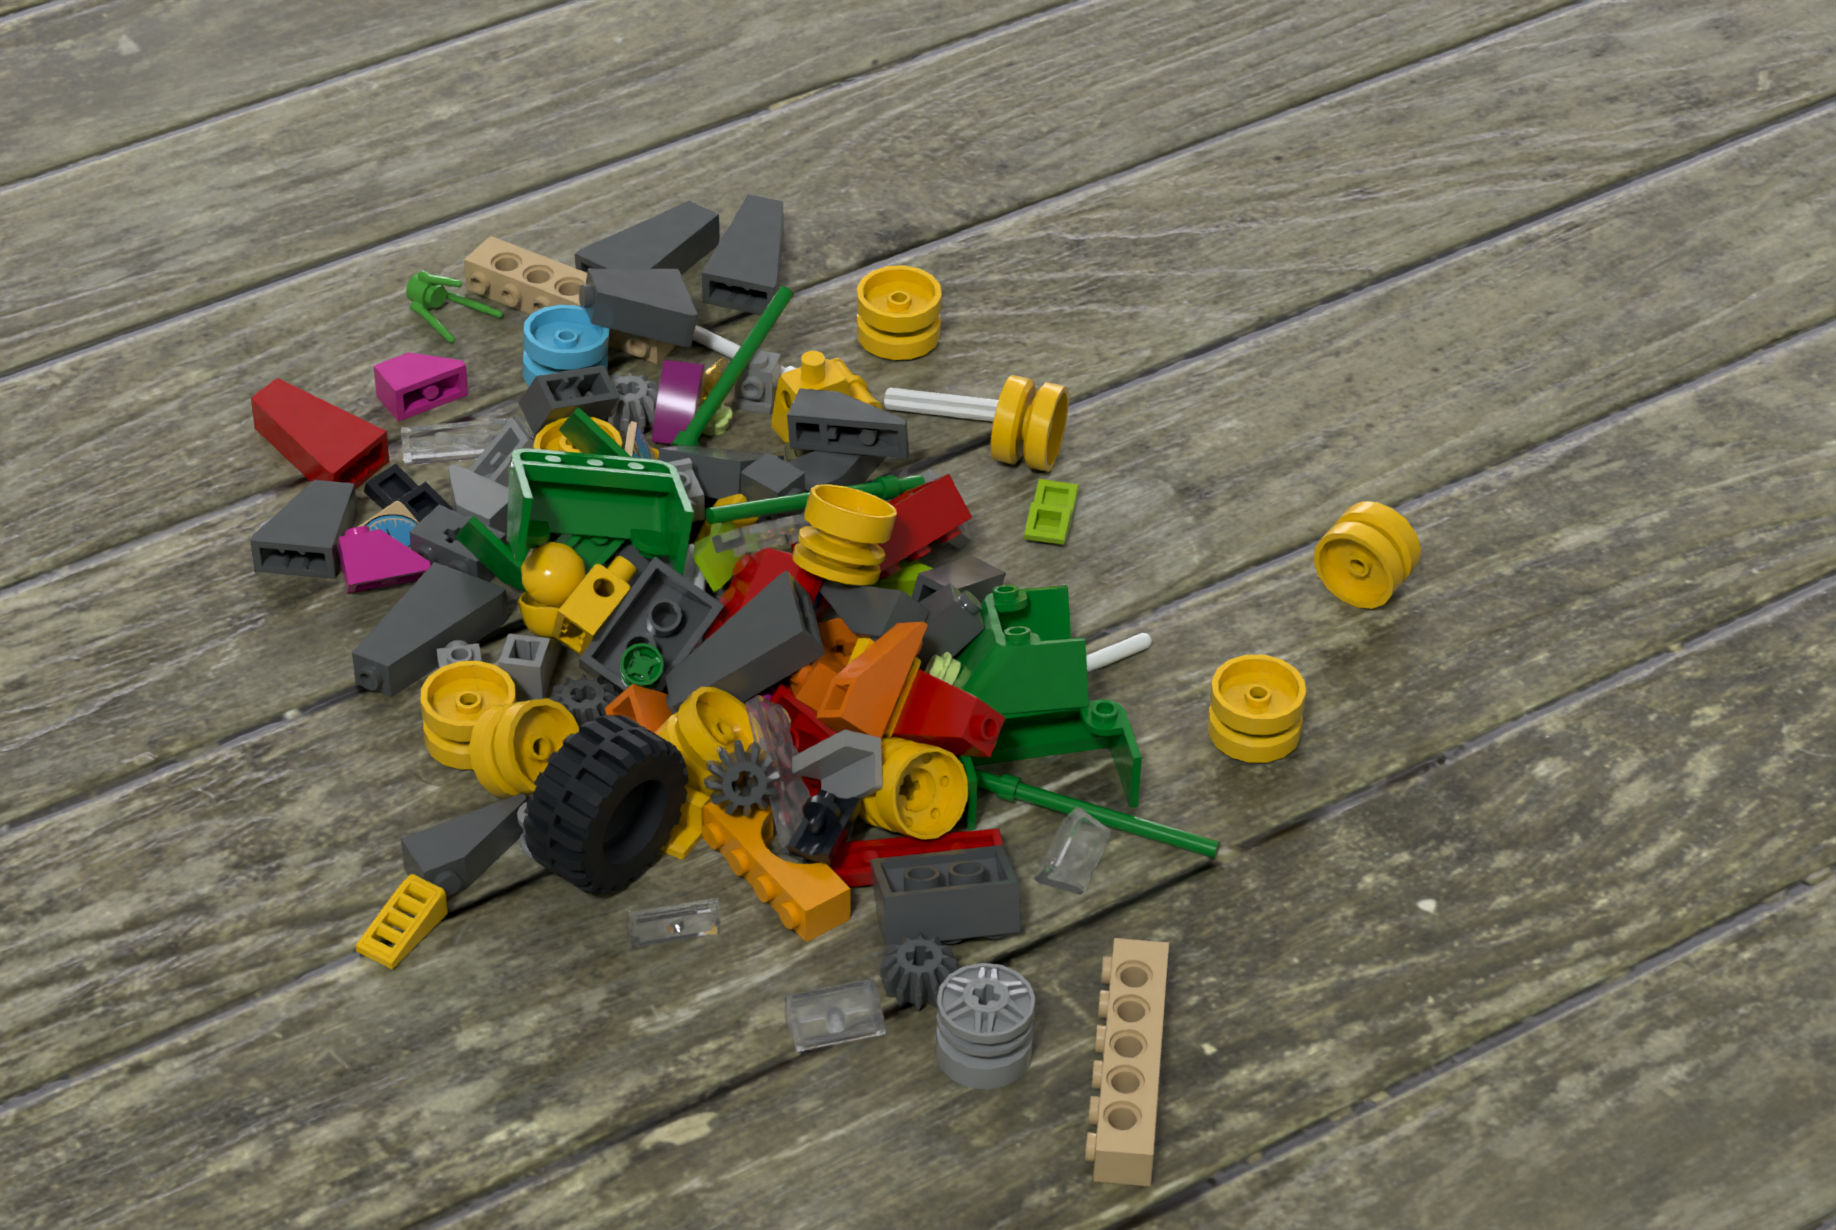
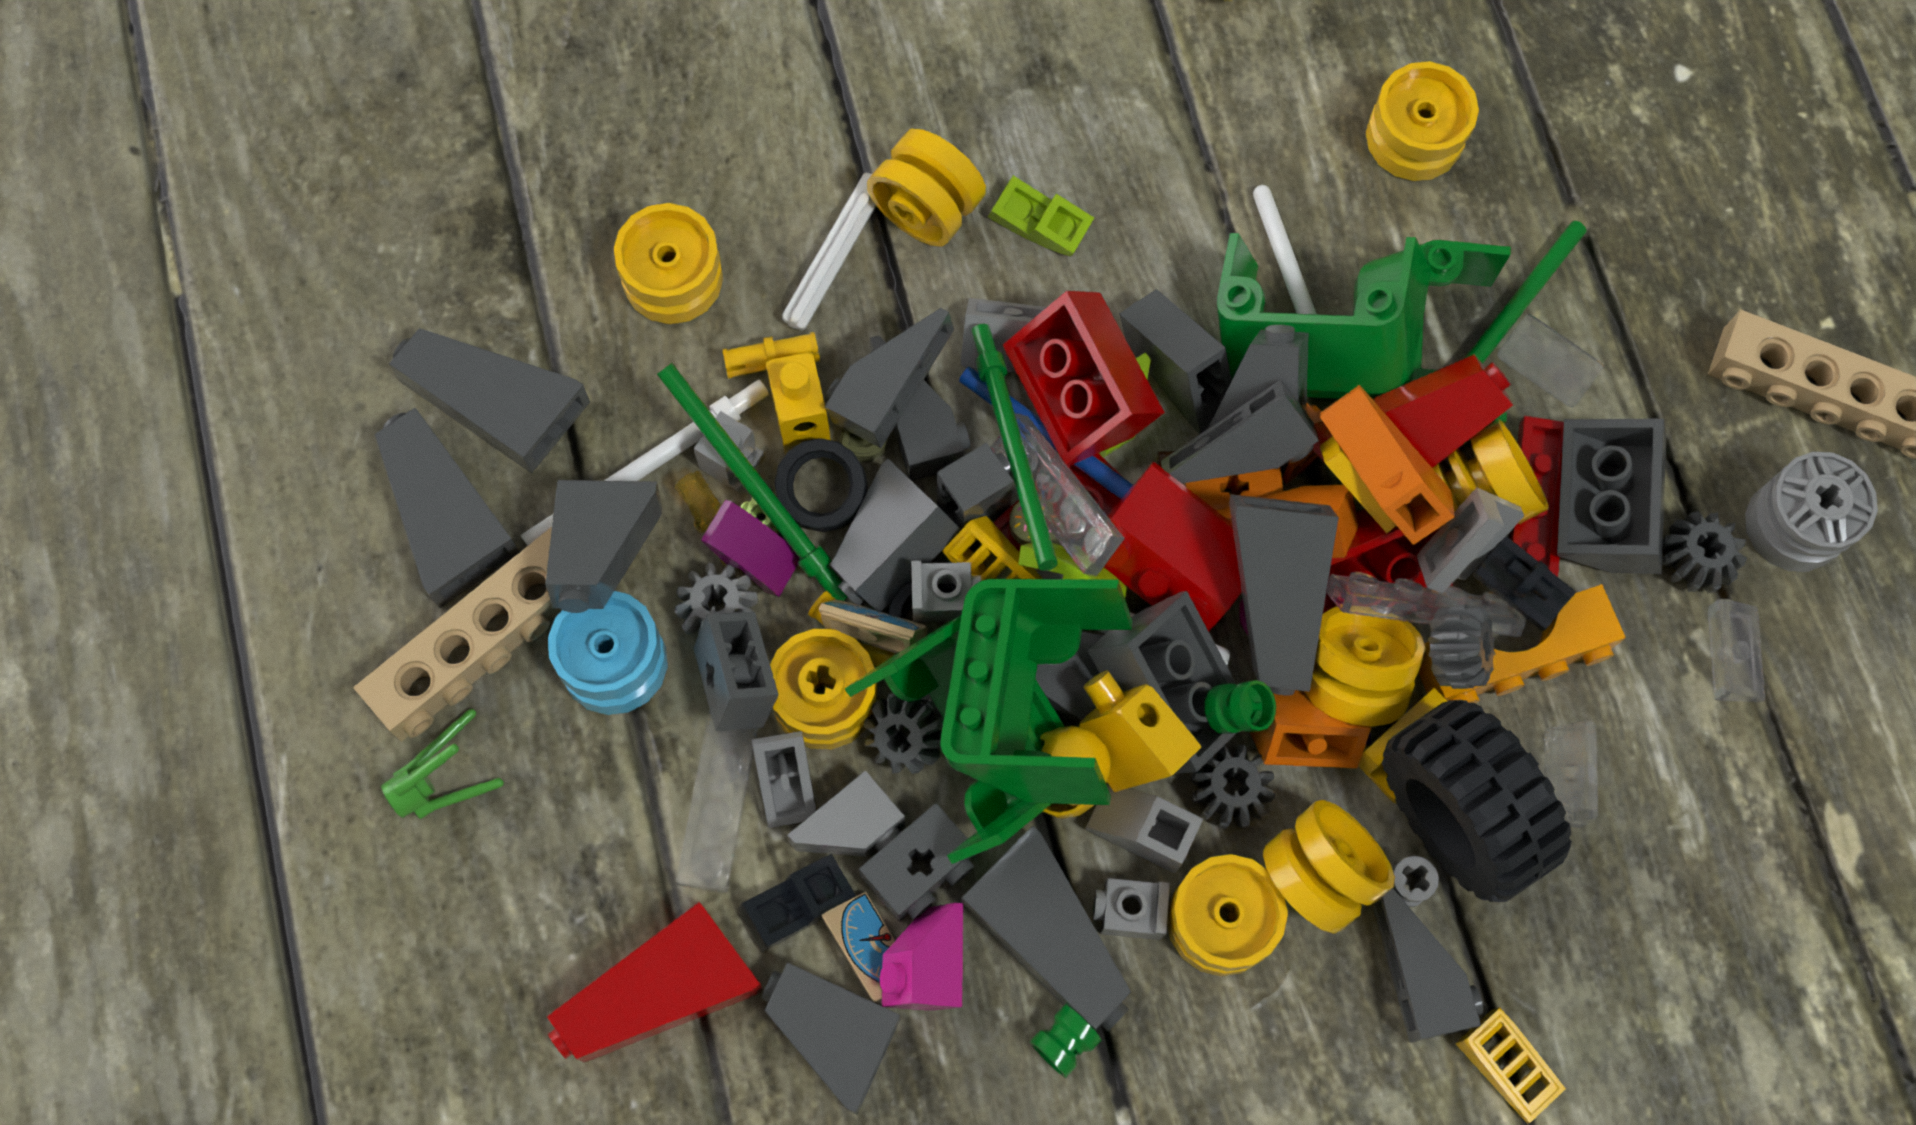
camera: 75 degrees left, 30 degrees up
dark pink slope [373,352,468,422] -> none
yellow wheel [792,484,897,586] -> none
yellowish green plate [925,652,961,685] -> none
none -> black tyre [774,438,868,532]
none -> green wheel [1029,1004,1102,1079]

